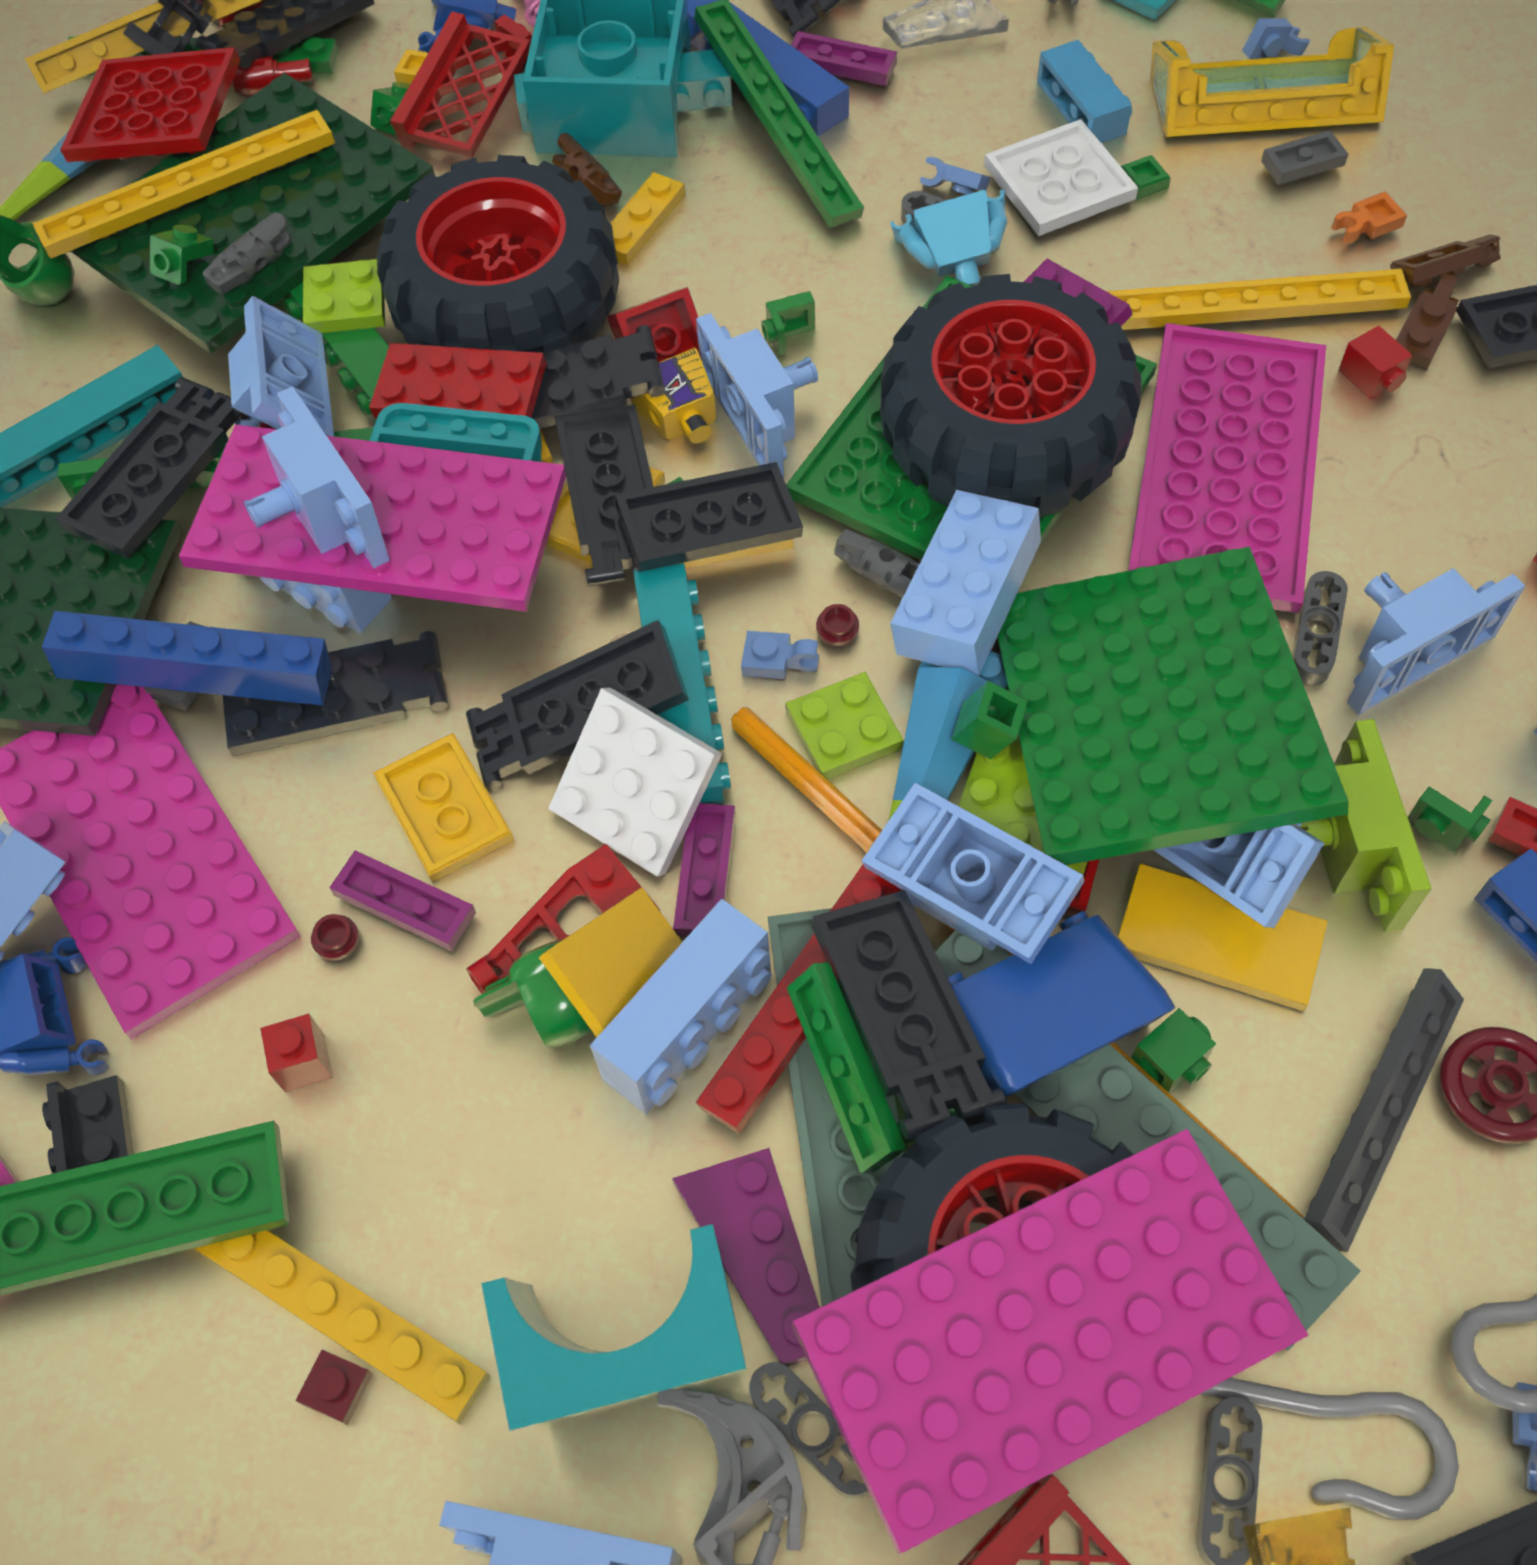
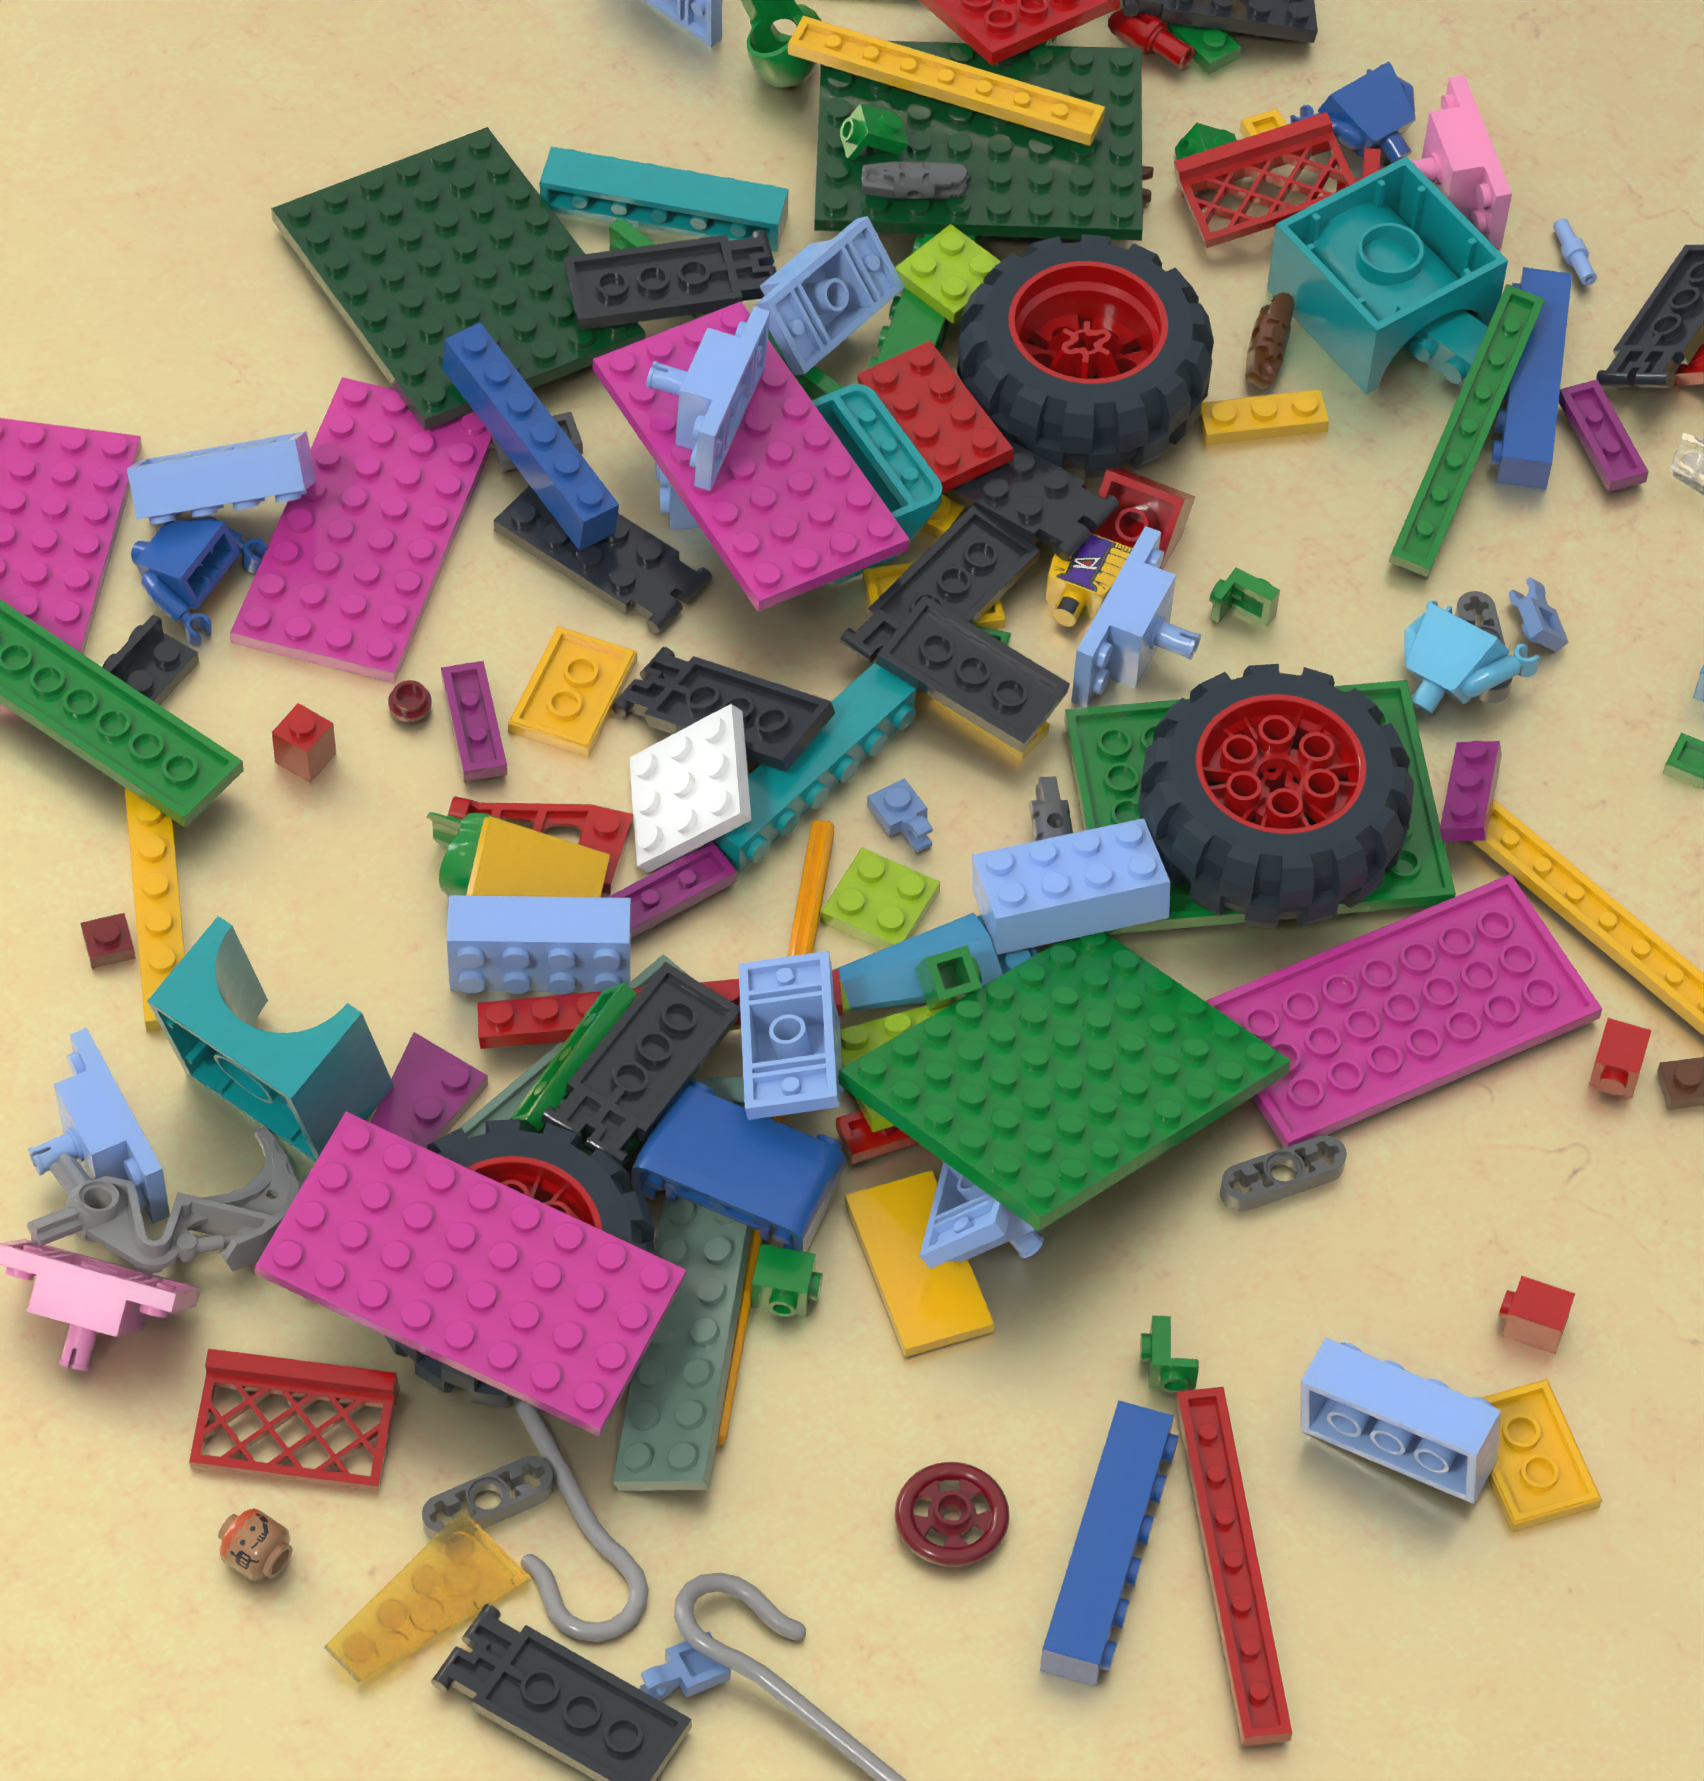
camera: 45 degrees right, 5 degrees down
dark red plate [816,604,859,646] -> none
white plate [984,119,1138,236] -> none
lime brick [1300,719,1432,932] -> none
dark grey plate [1304,968,1464,1253] -> none
light blue brick [1347,568,1526,715] -> none

